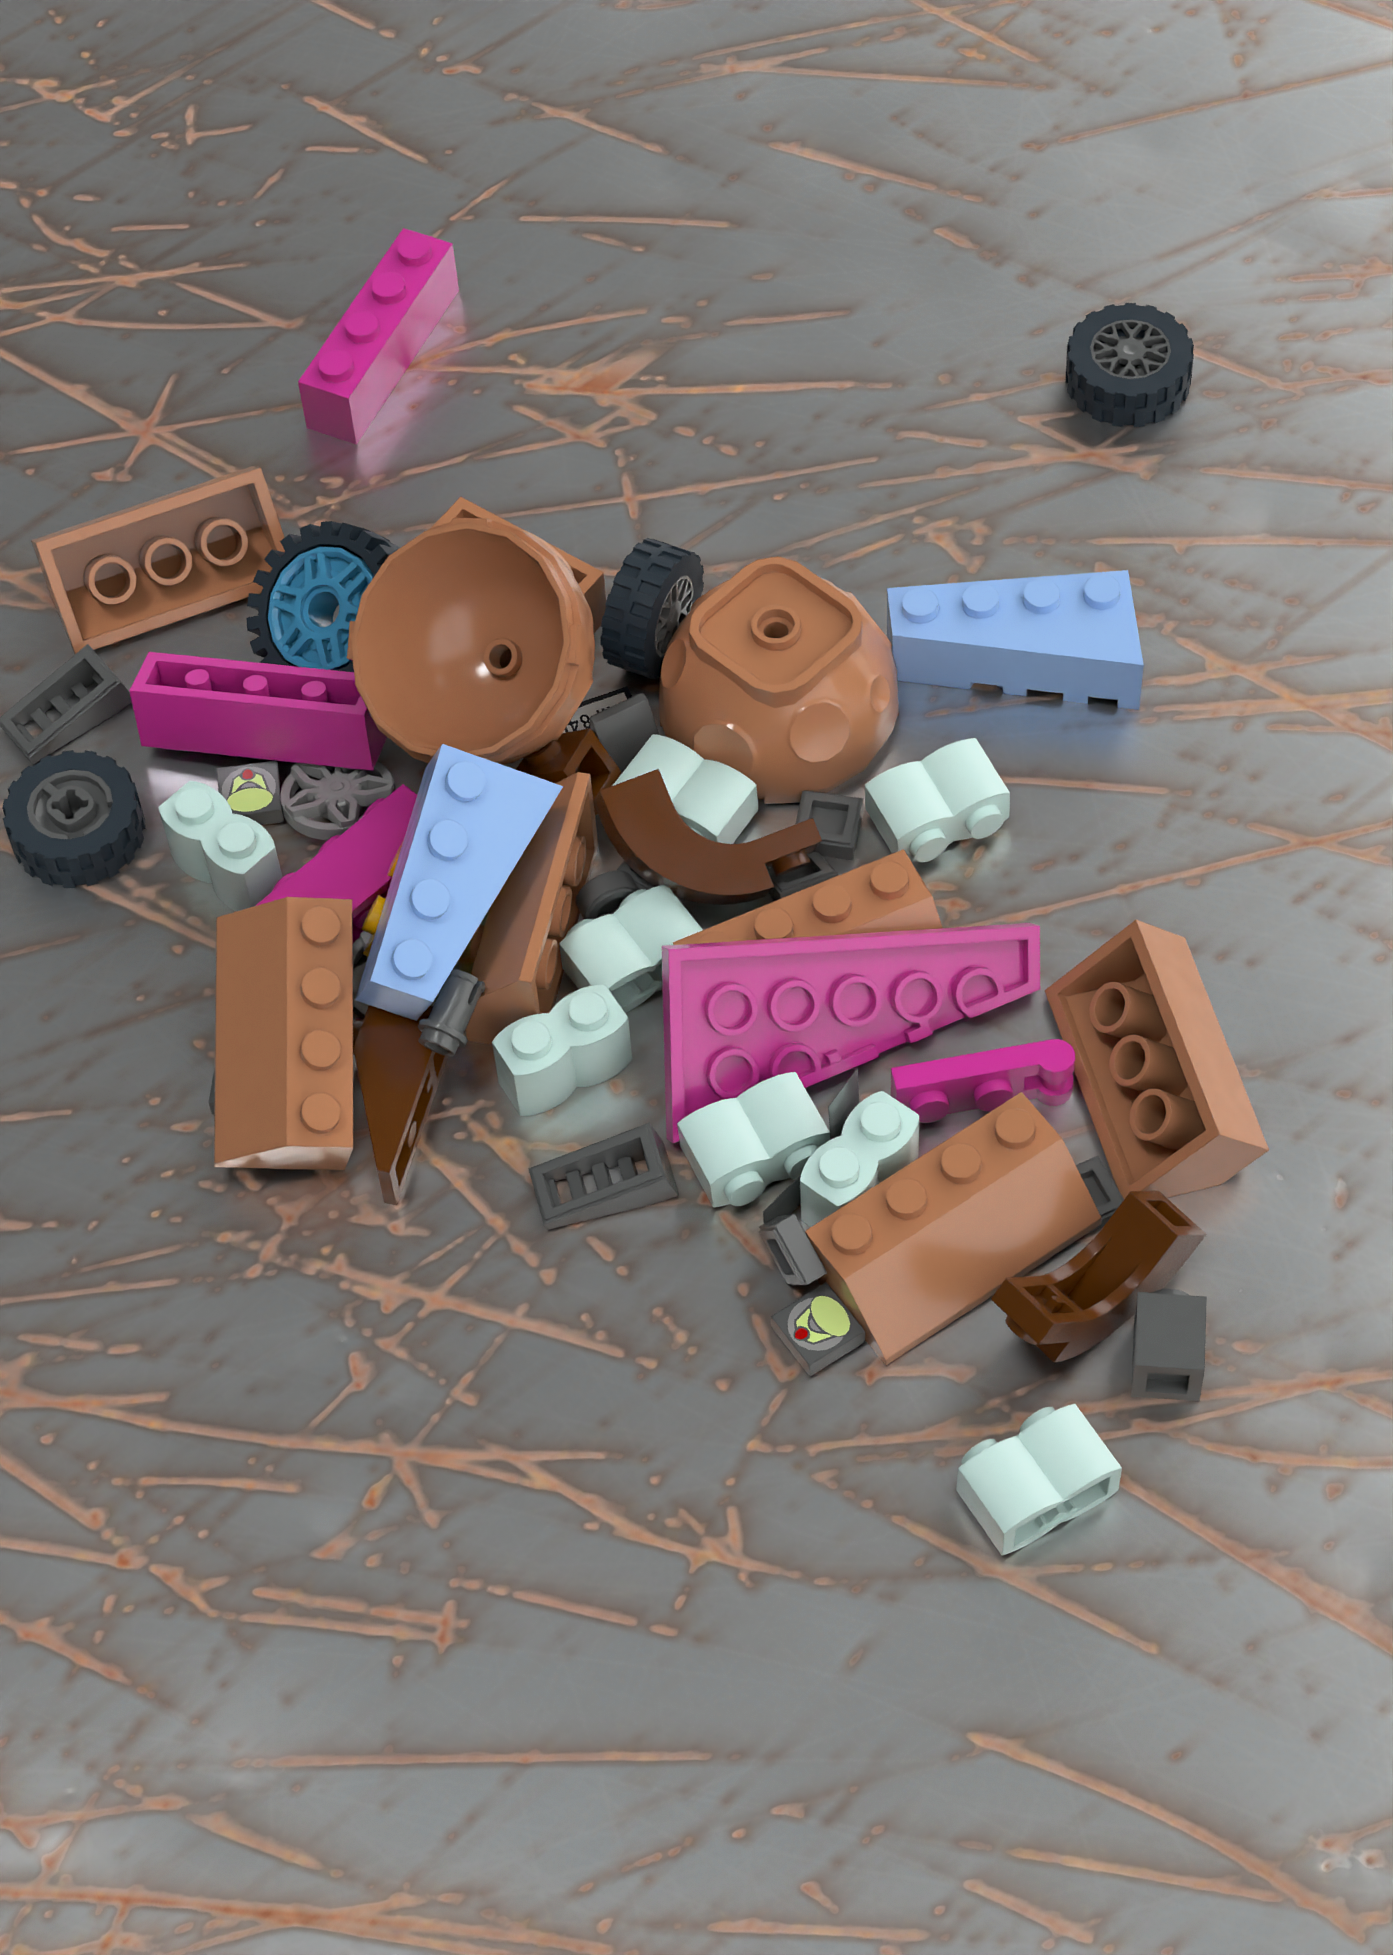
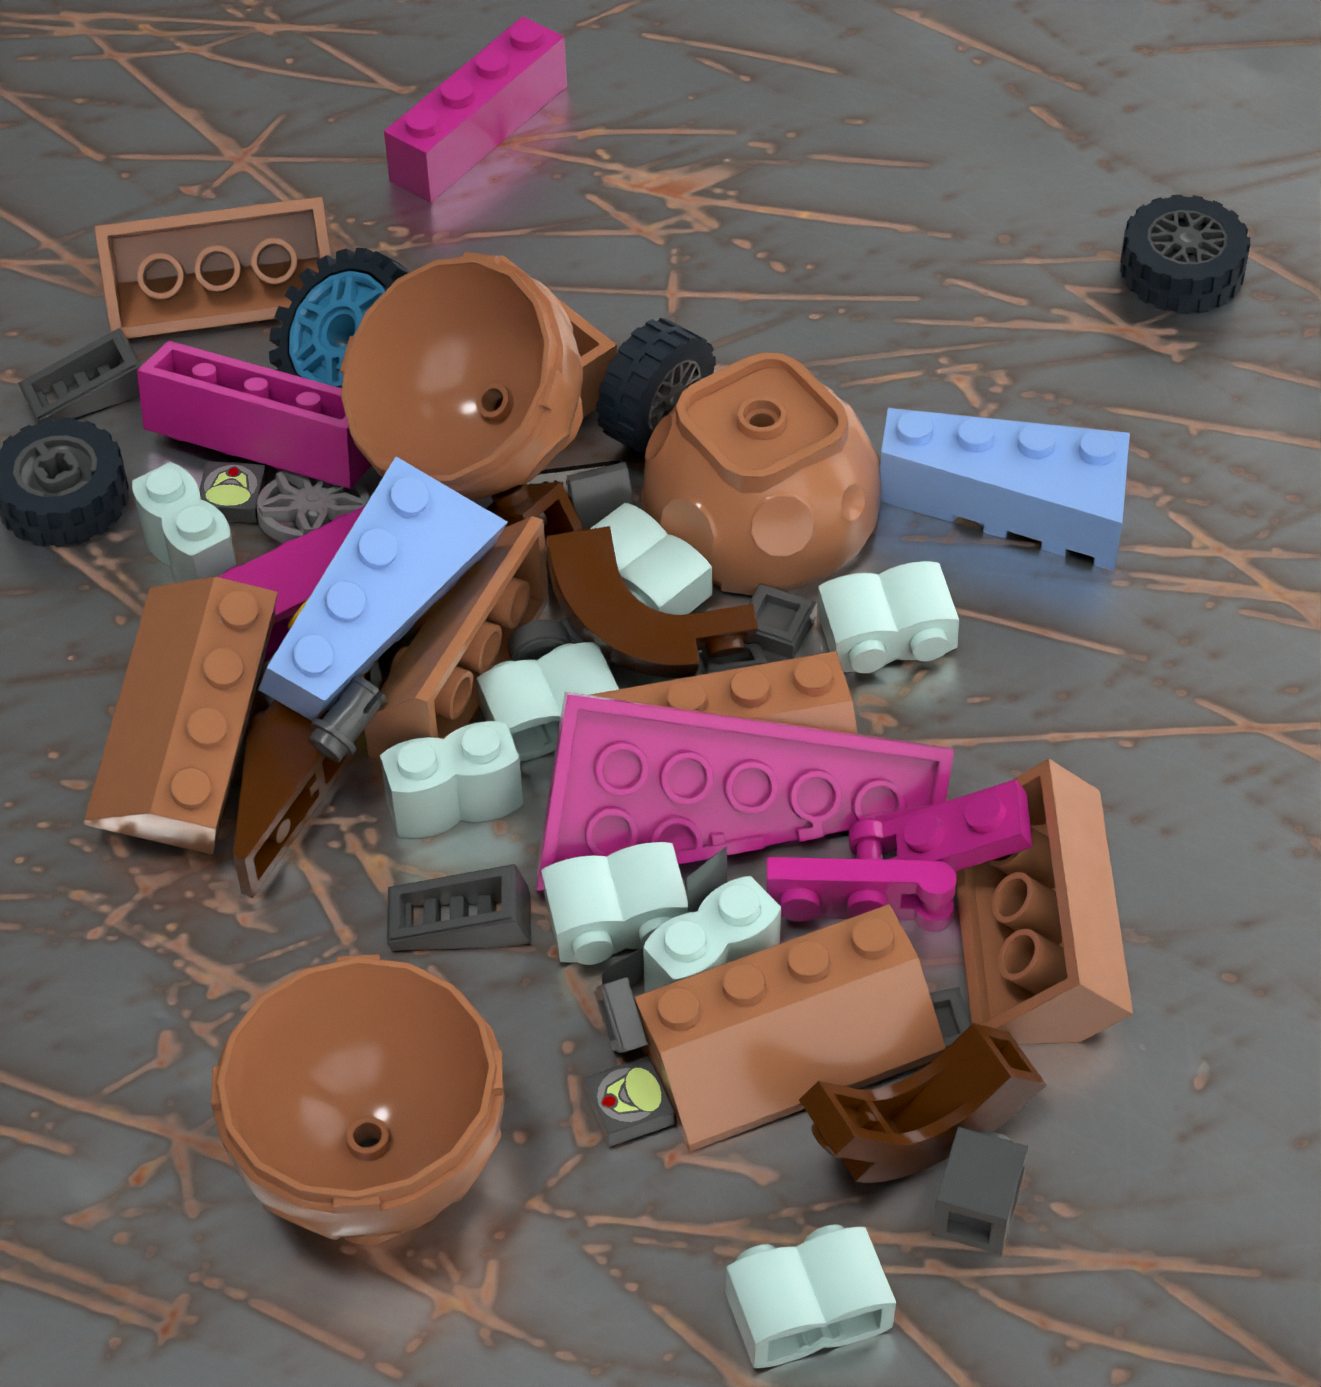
camera: 10 degrees right, 5 degrees down
none -> nougat rock [211,954,504,1245]
none -> dark pink plate [848,779,1032,871]

